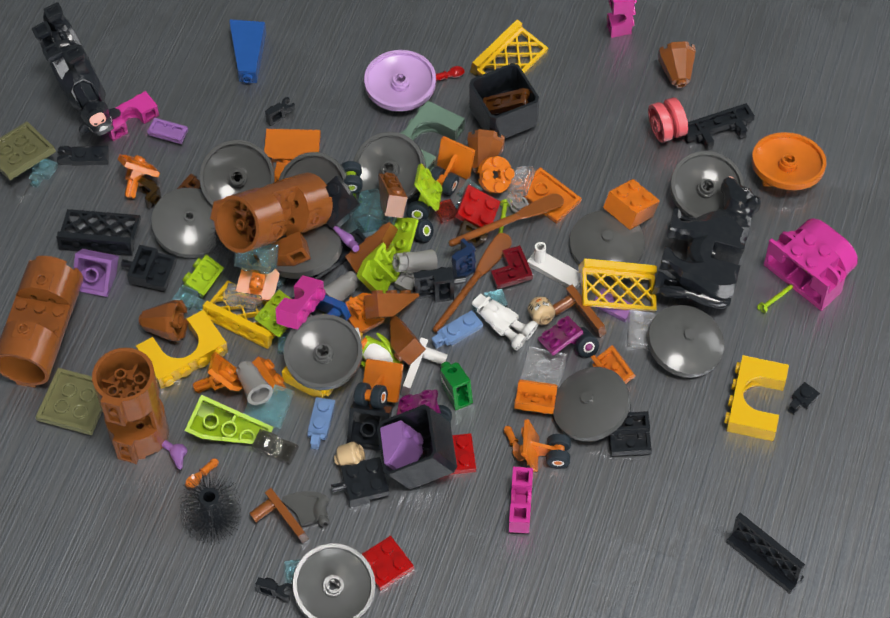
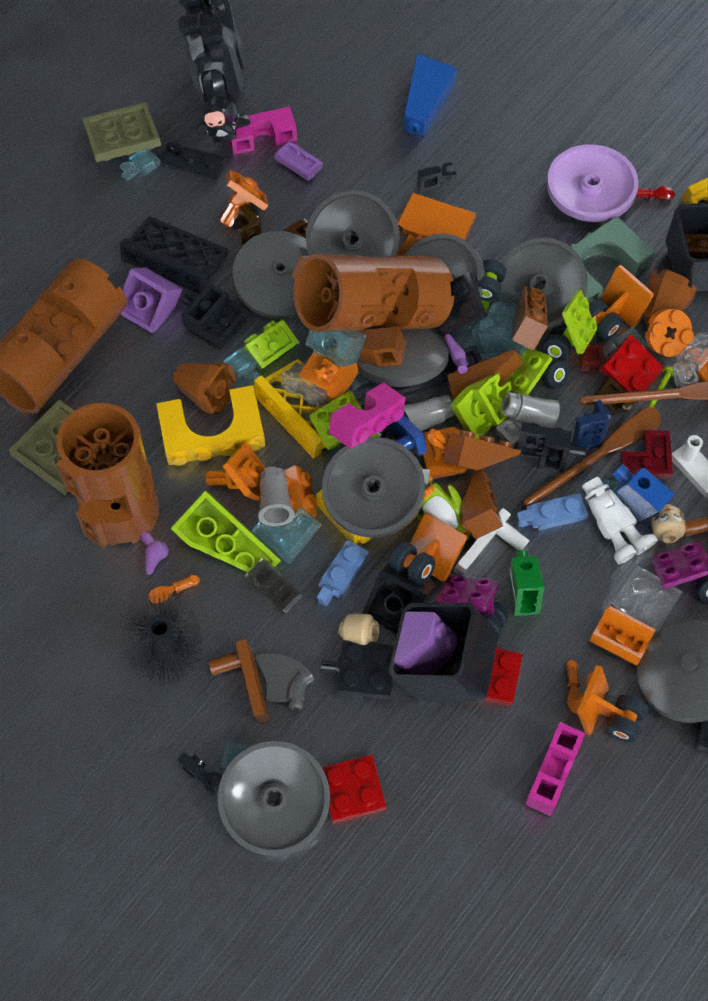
camera: 20 degrees right, 5 degrees up
none -> blue torso [612,464,675,522]

